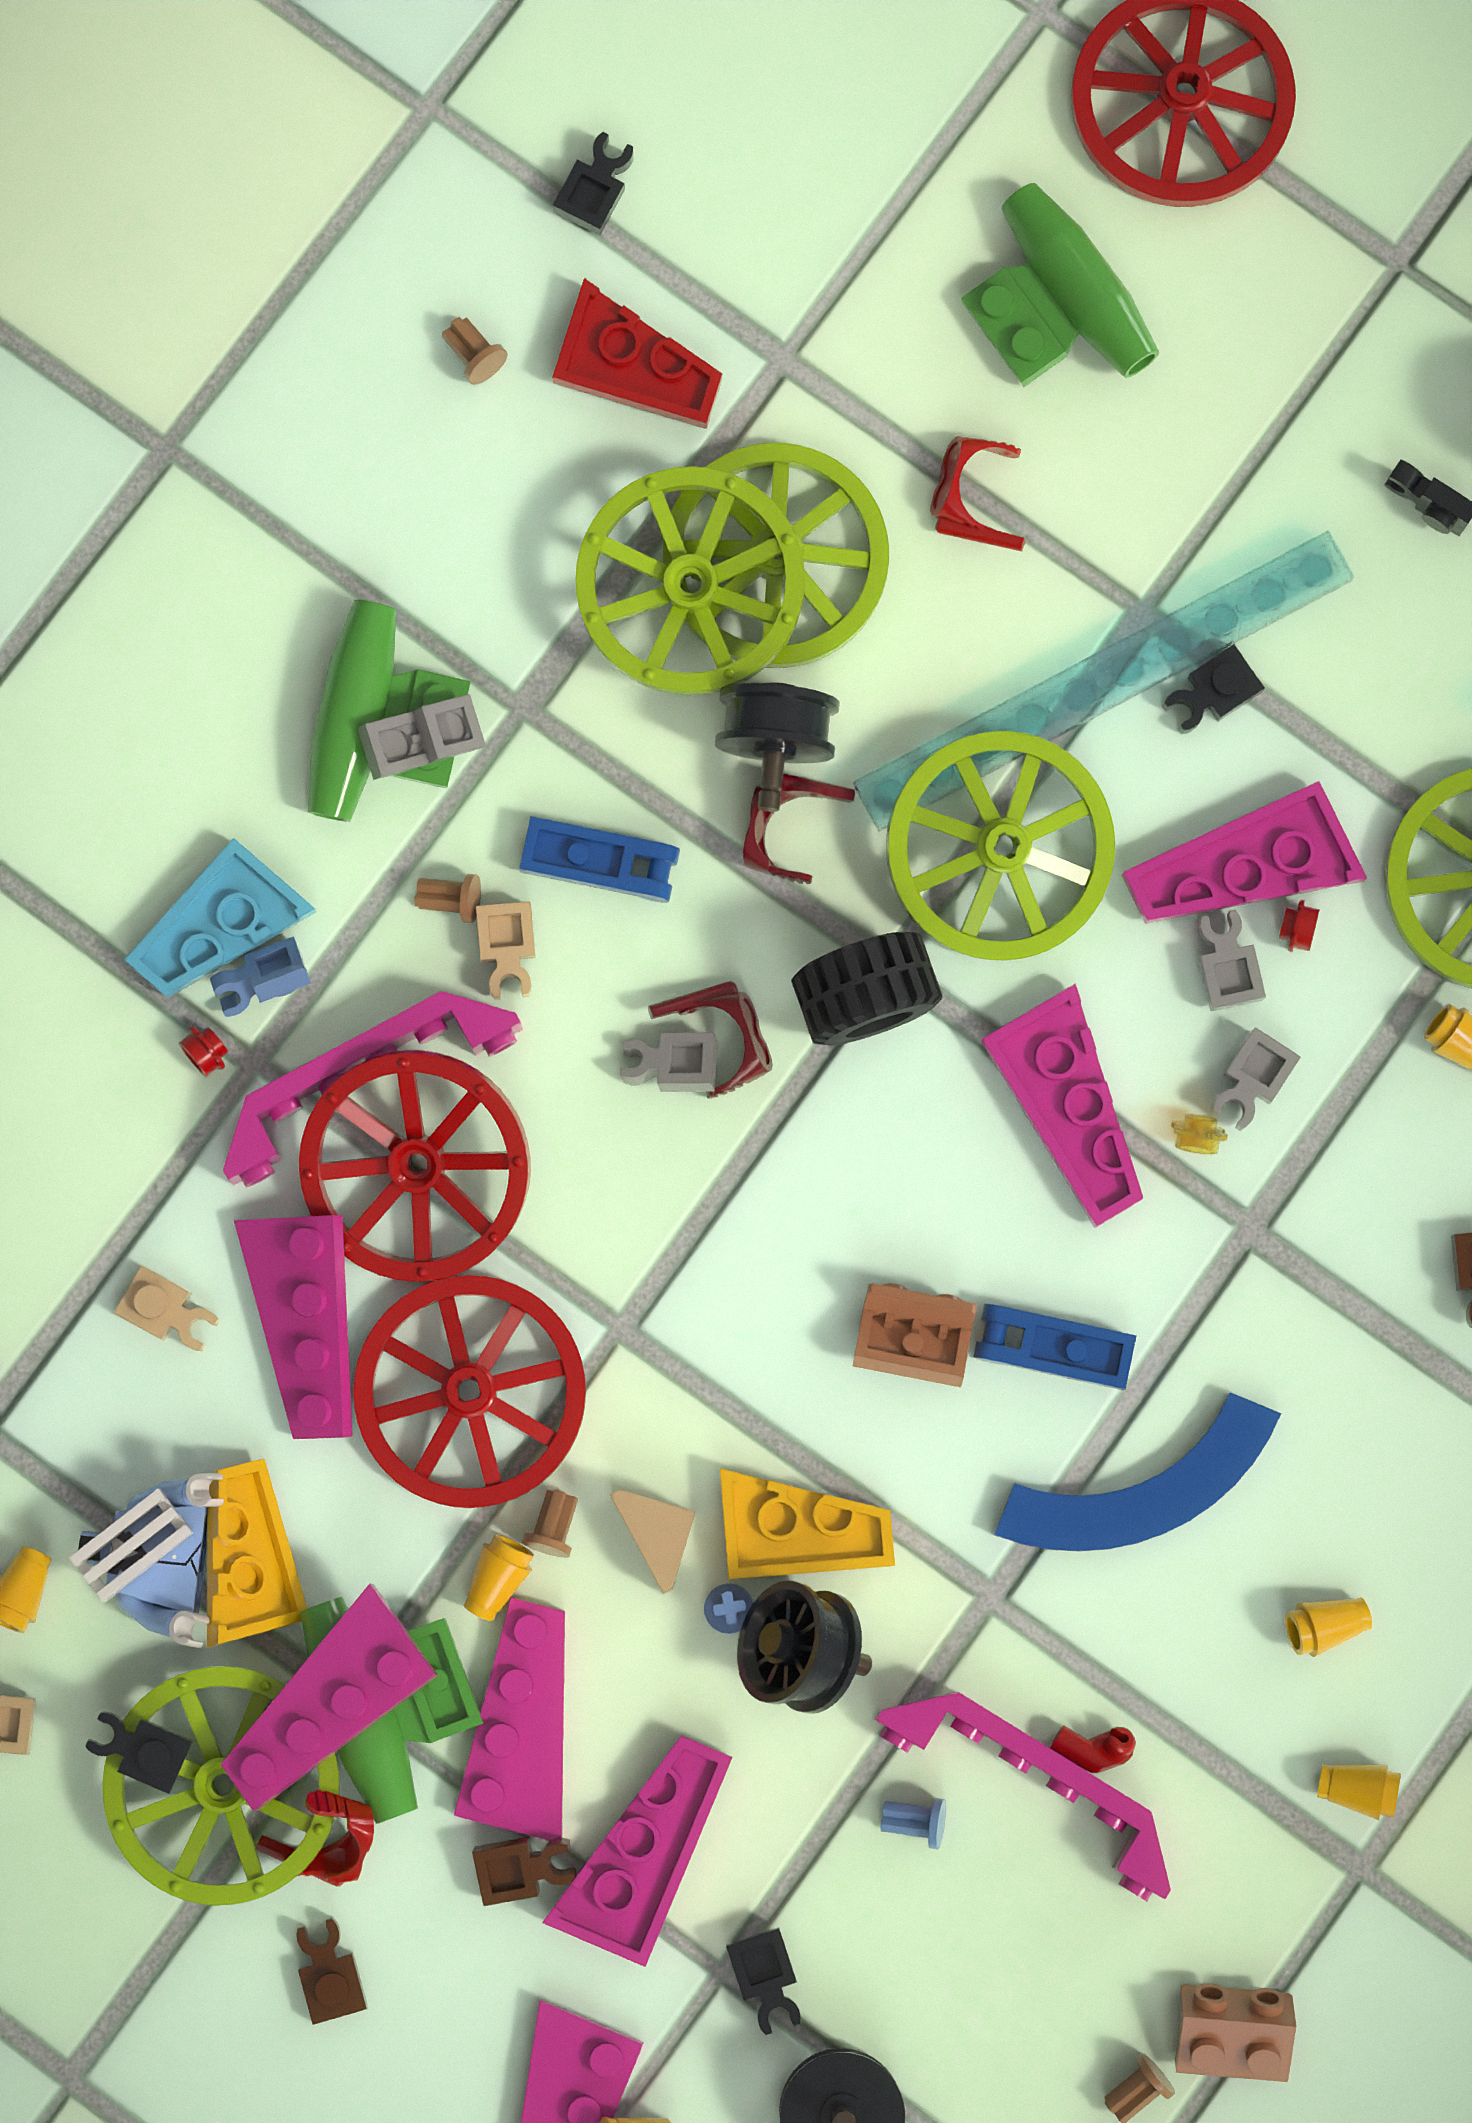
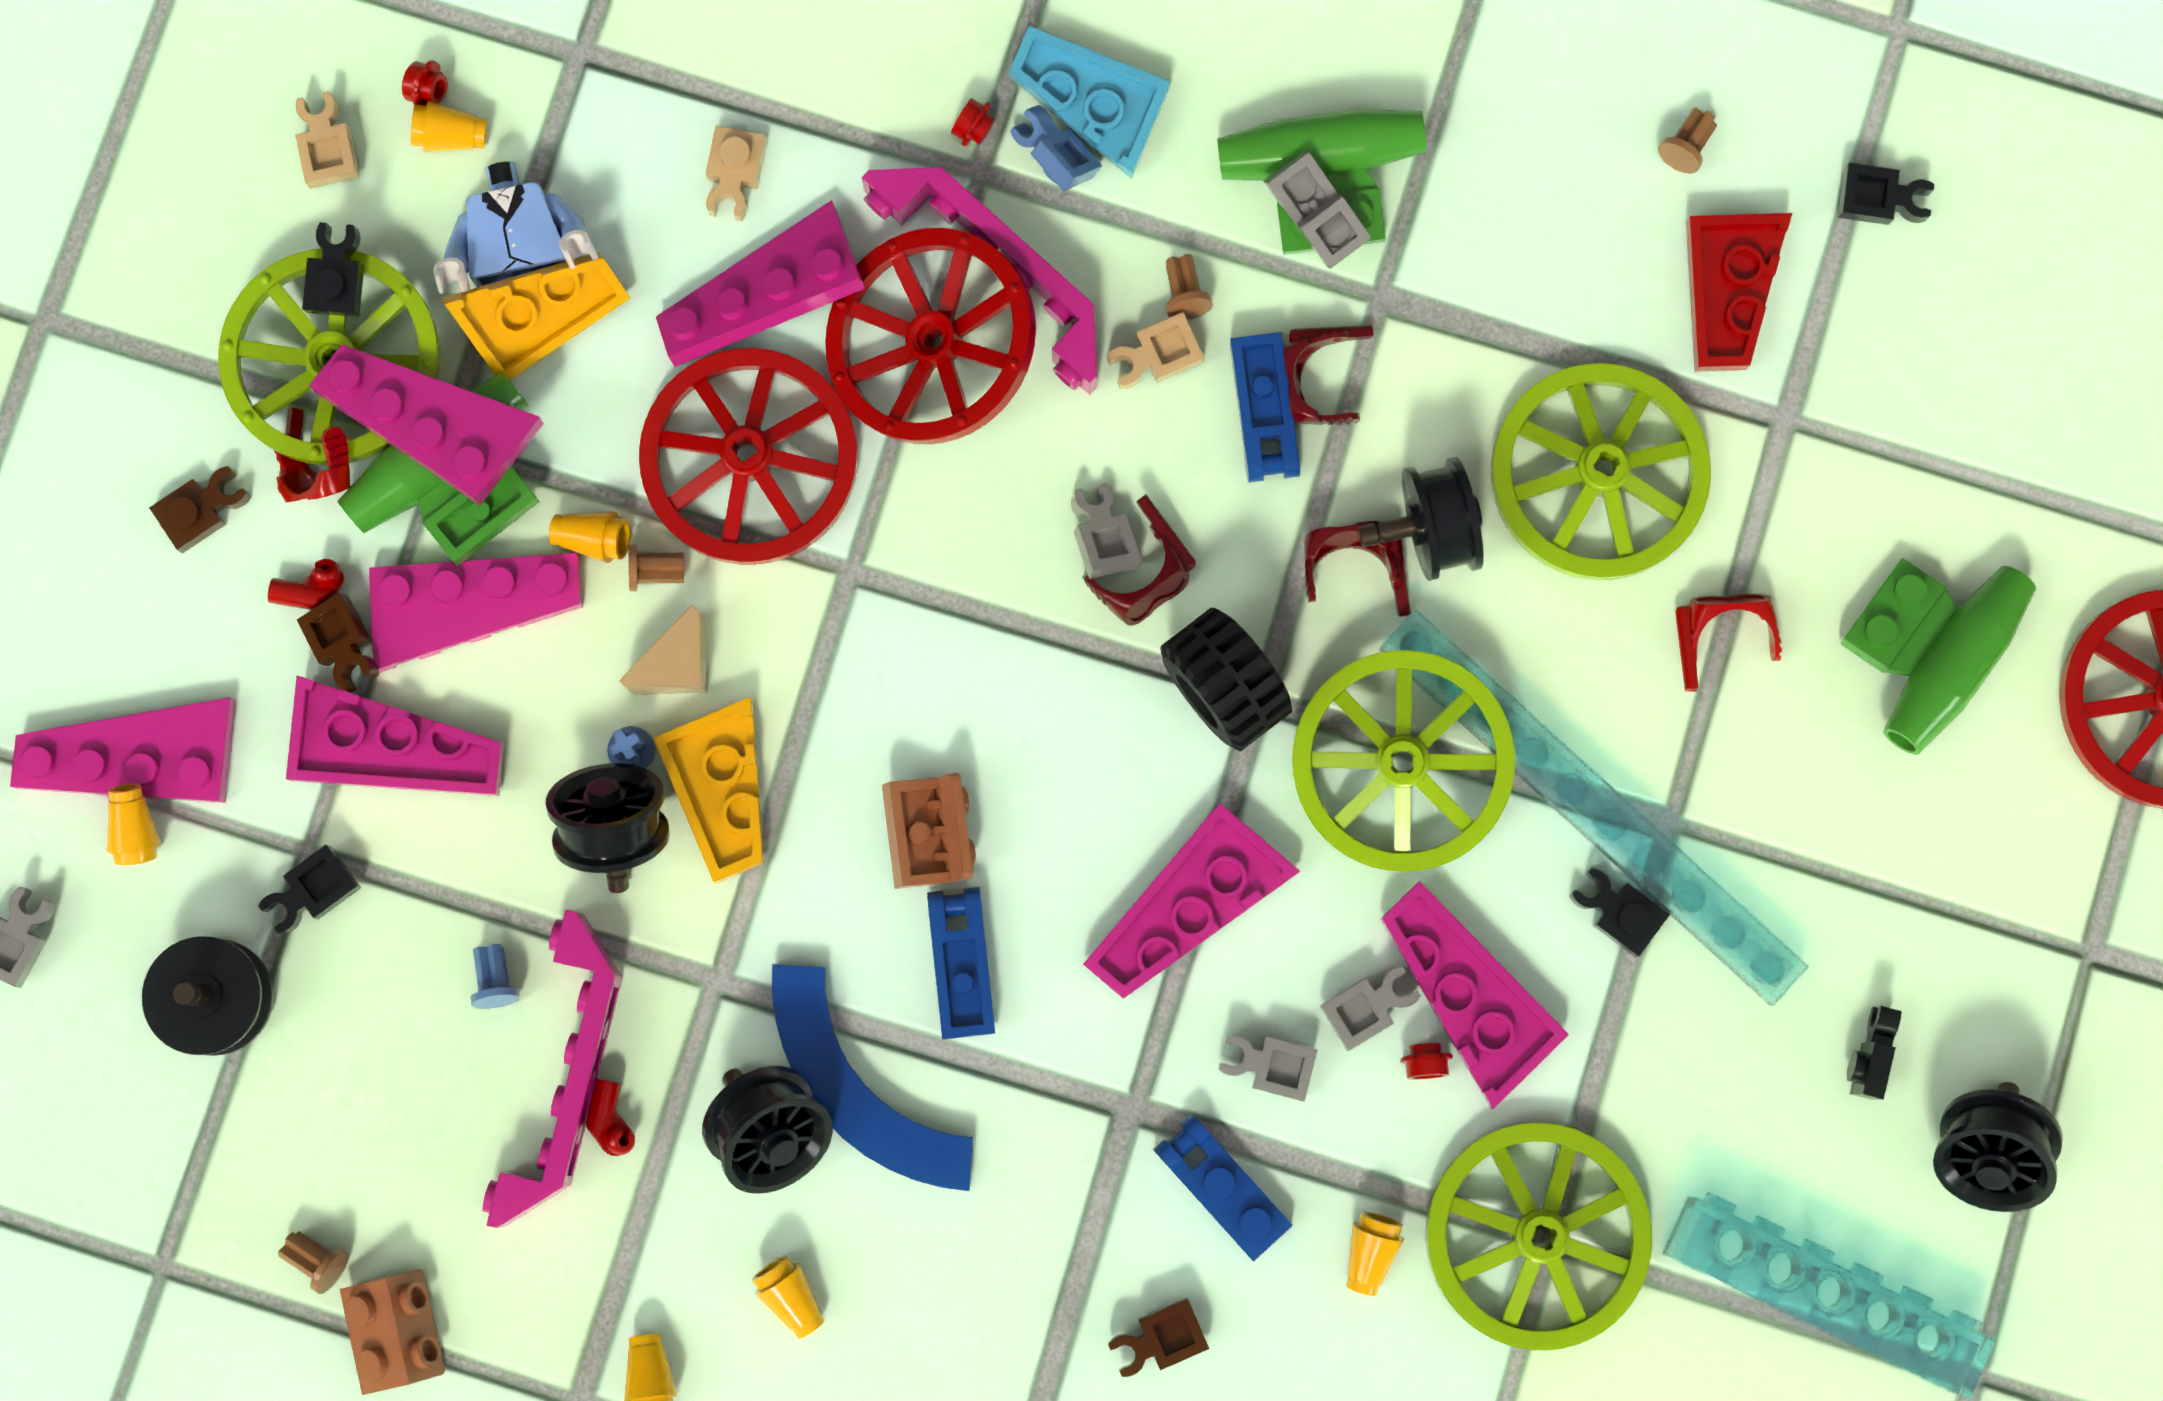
camera: 75 degrees right, 0 degrees up
white tile [68,1488,194,1603] -> none
lime wheel [575,466,805,695] -> none
clear yellow plate [1171,1114,1228,1155] -> none
none -> red arm [267,559,344,610]
none -> black wheel [702,1066,833,1194]
none -> blue plate [1152,1114,1293,1262]
none -> dark red helmet [1283,325,1374,425]

